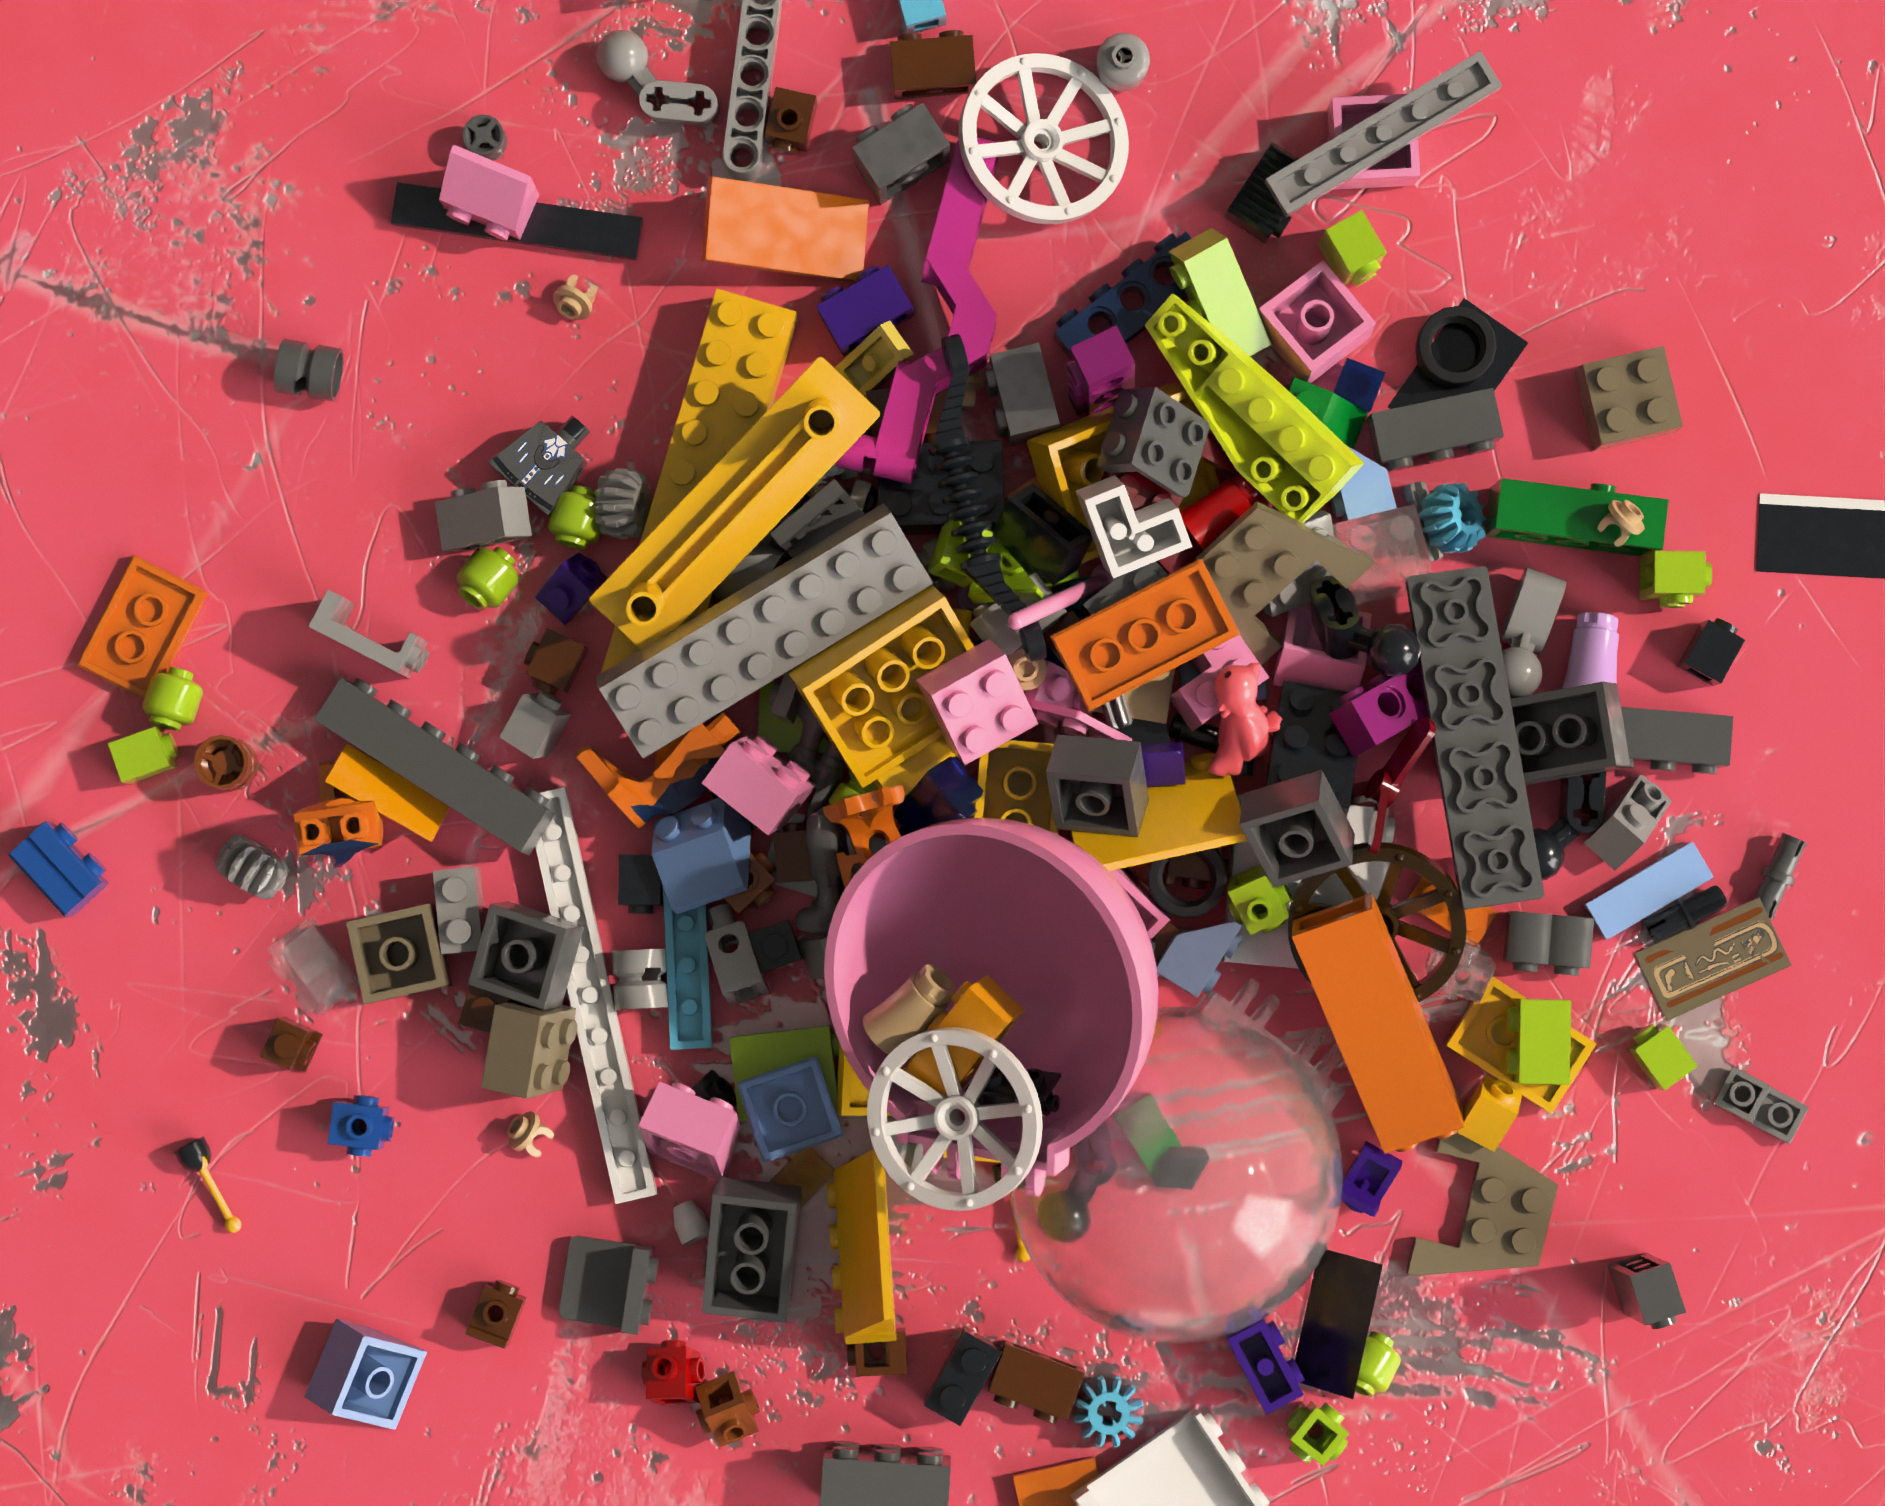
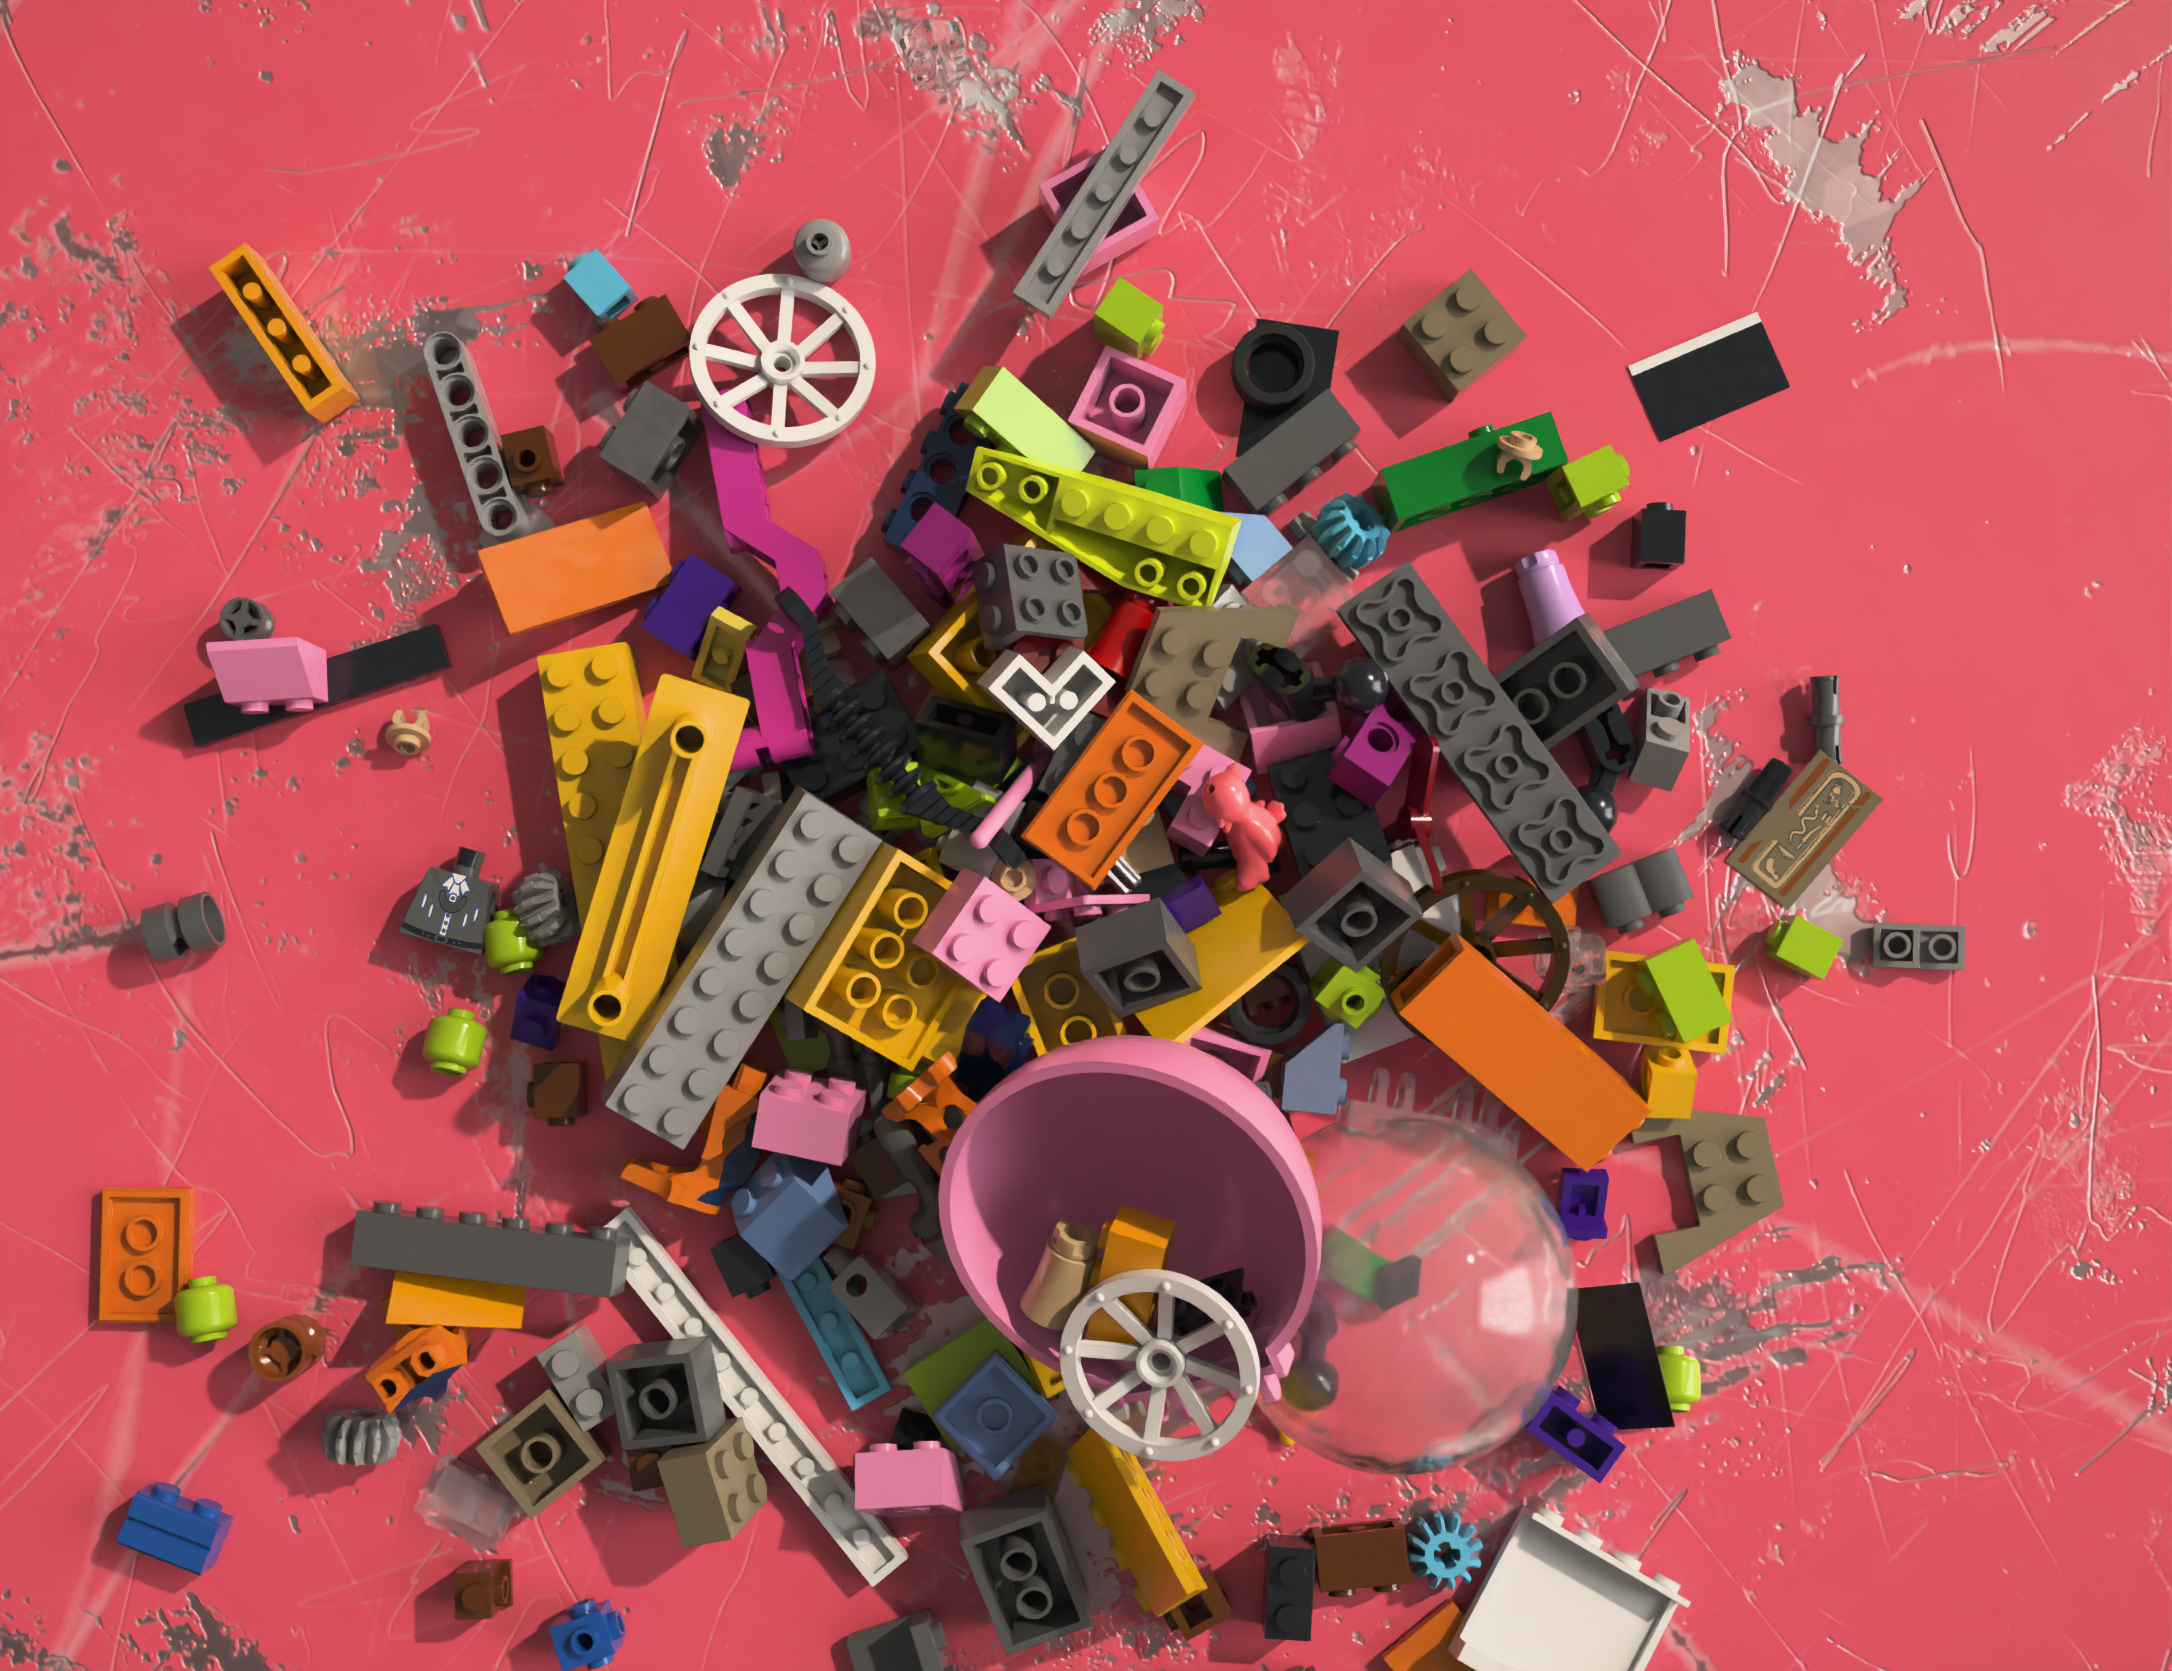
camera: 25 degrees left, 0 degrees up
lime brick [108,727,179,784] -> none
light grey panel [308,590,430,679] -> none
light grey brick [435,480,532,551] -> none
light grey brick [500,691,571,759] -> none
tan plate [507,1111,554,1157] -> none
light grey beam [596,30,720,126] -> none
light grey wheel [612,948,668,1010] -> none
white hose [673,1200,710,1246] -> none
black brick [748,920,803,973] -> none
black brick [1225,142,1298,244] -> none
lime brick [1286,1401,1349,1467] -> none
clear blue plate [1333,358,1386,413] -> none
light grey beam [1500,567,1566,698] -> none
light blue tile [1583,842,1714,940] -> none
dark grey brick [1607,1253,1686,1329] -> none

